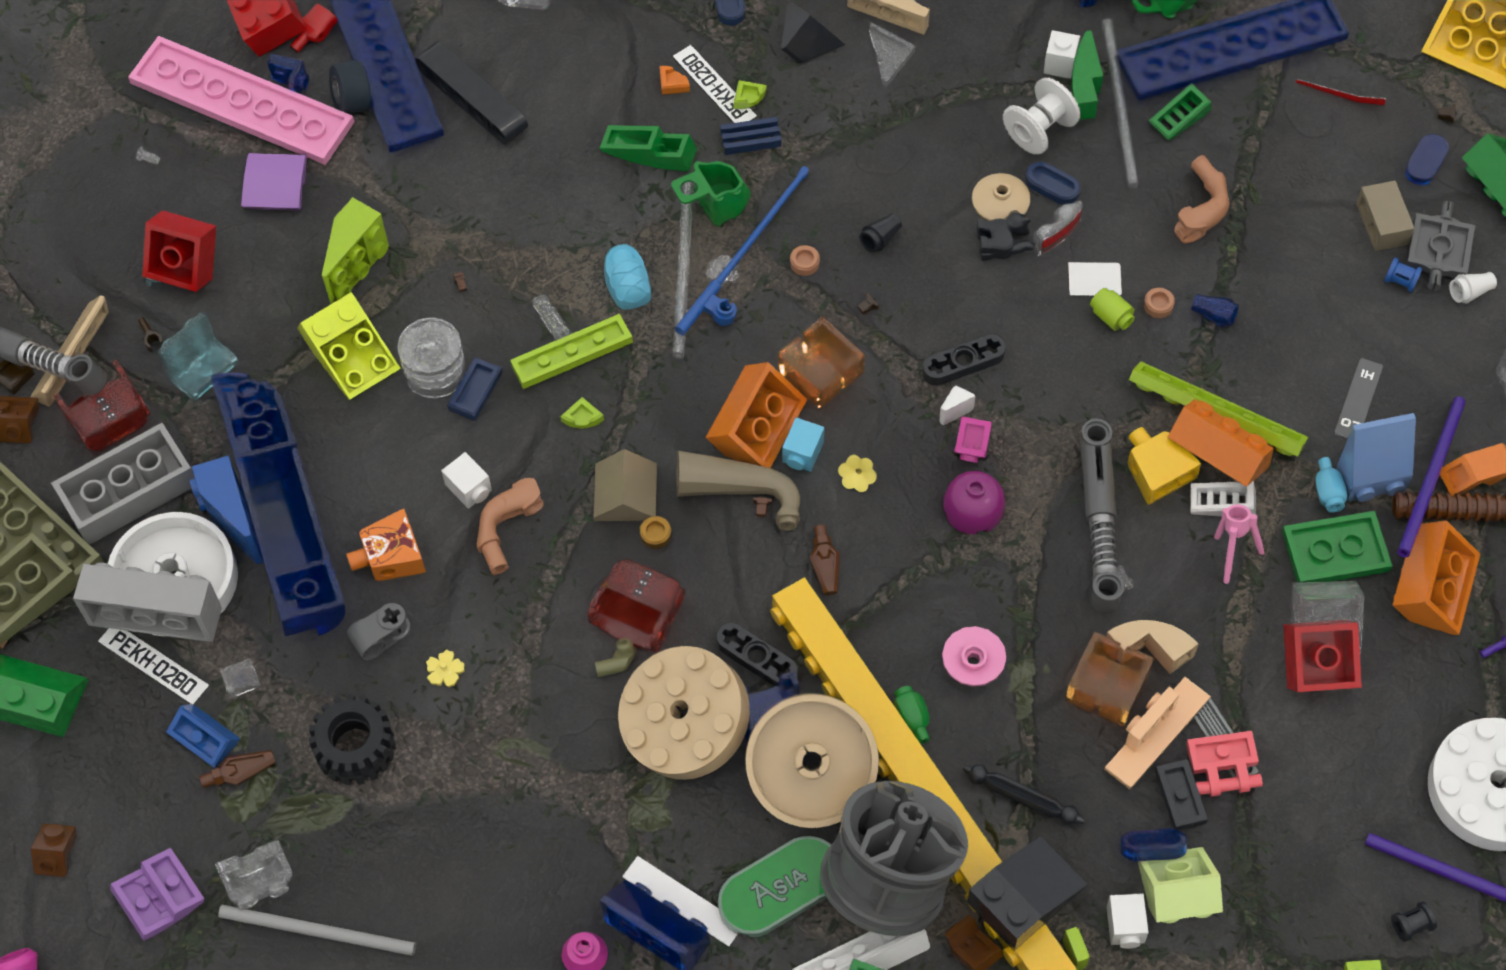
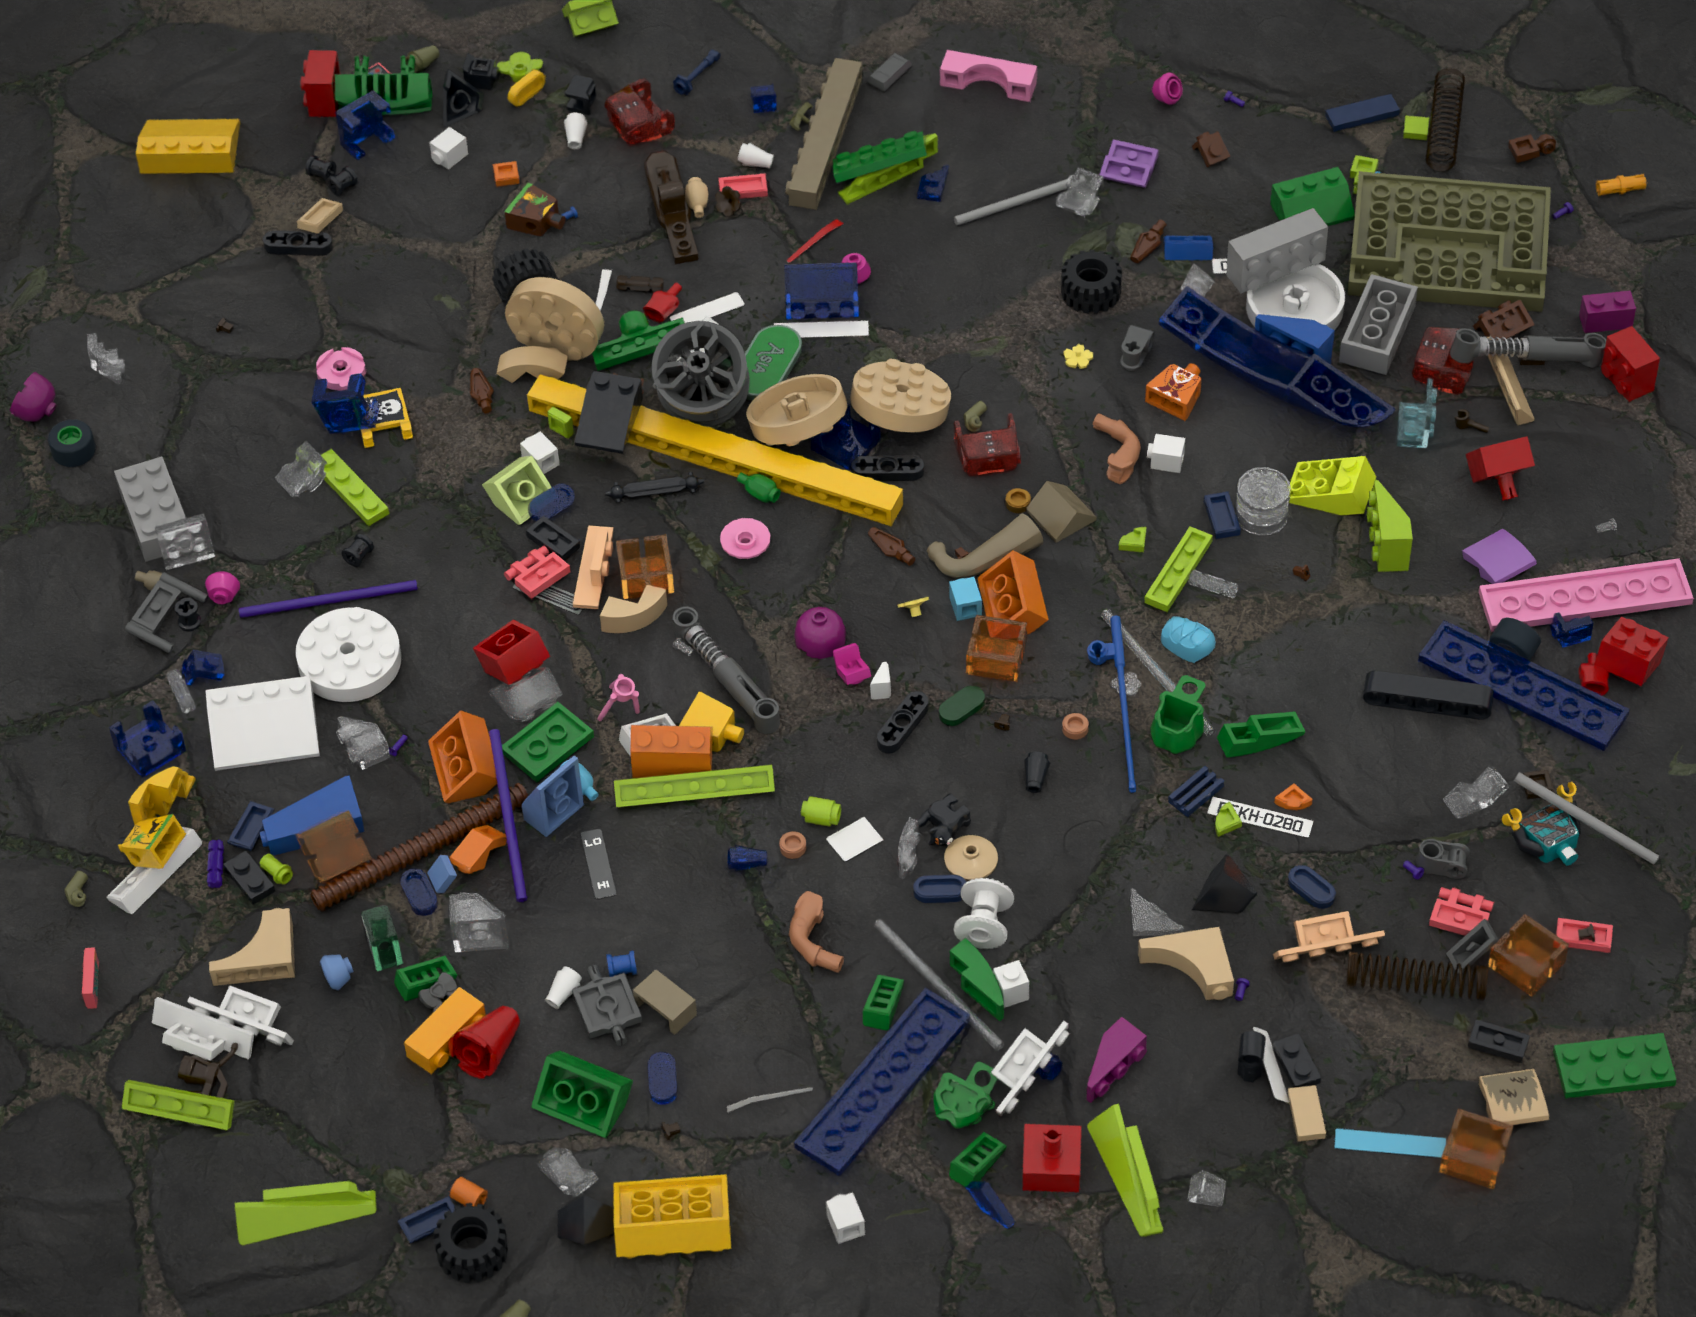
camera: 145 degrees right, 10 degrees down
none -> dark green tile [939,686,985,726]

